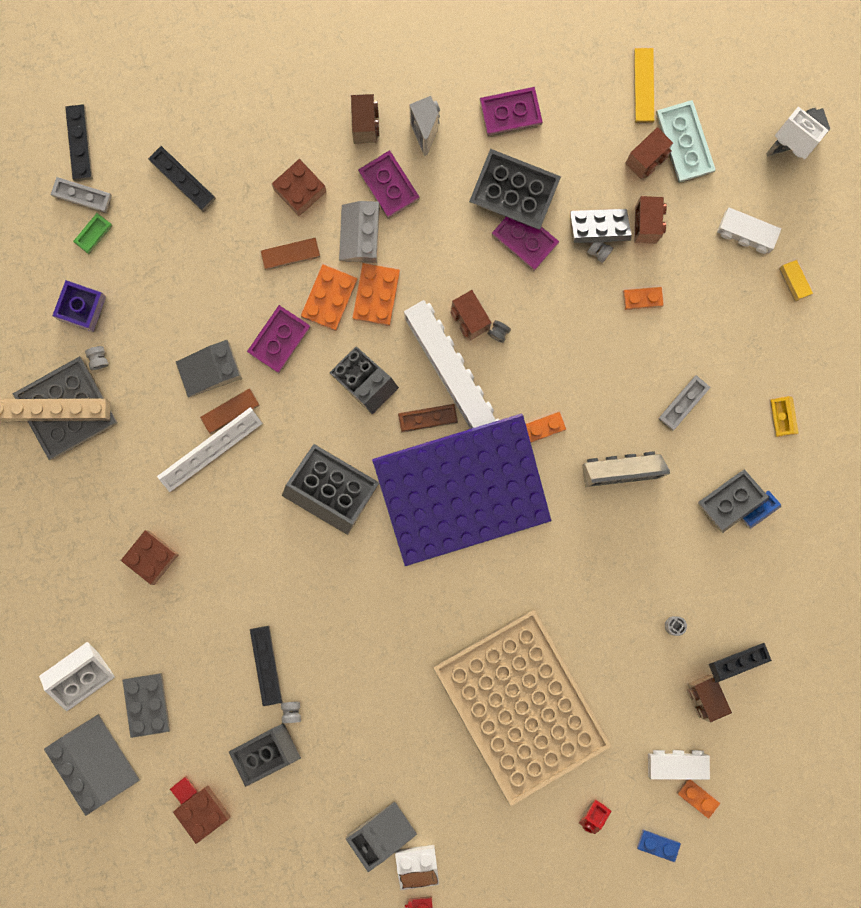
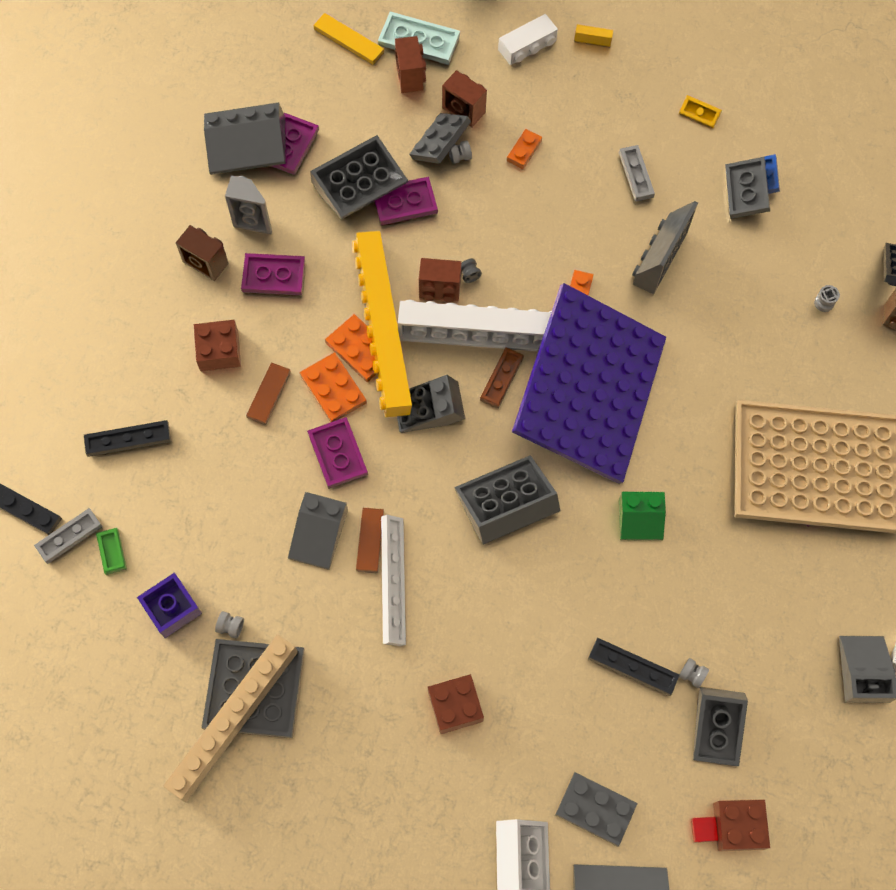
camera: 50 degrees left, 15 degrees down
light grey slope [339,201,379,263] -> none
none -> dark grey slope [204,102,286,175]
none -> yellow brick [352,231,412,418]
none -> green slope [619,492,666,541]

